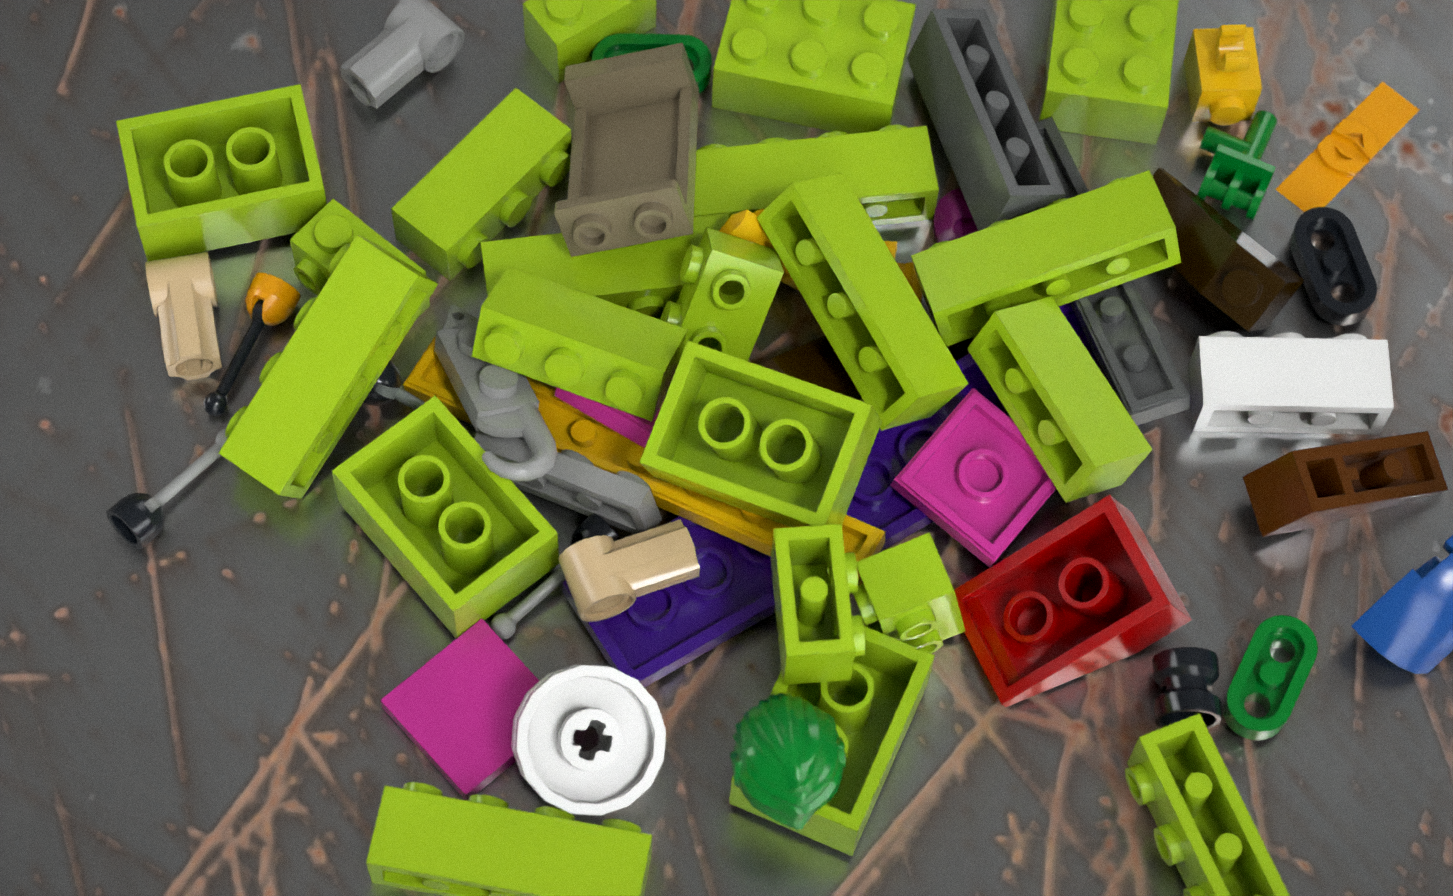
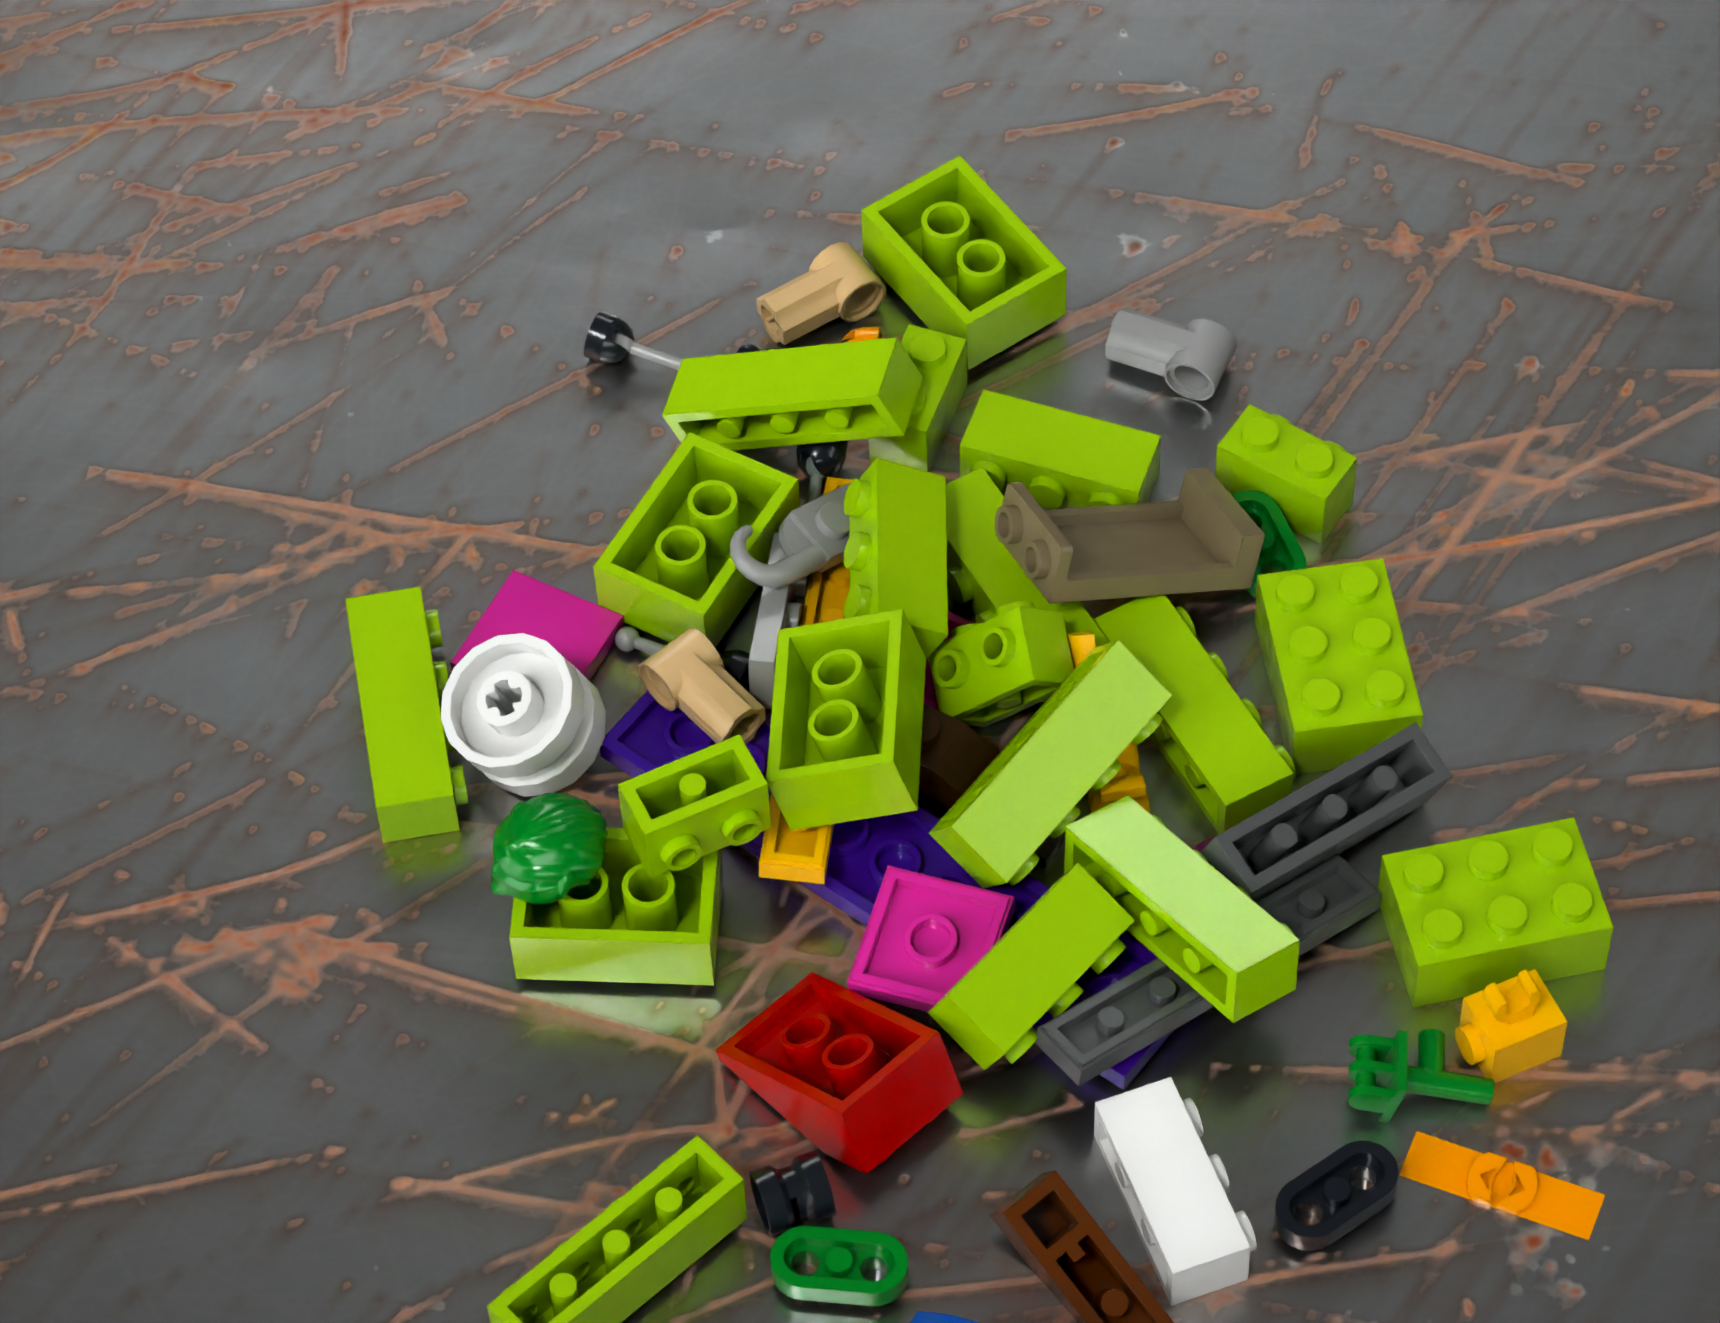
camera: 75 degrees right, 10 degrees down
lime brick [853,532,965,654] -> none
dark brown slope [1153,167,1304,332] -> none

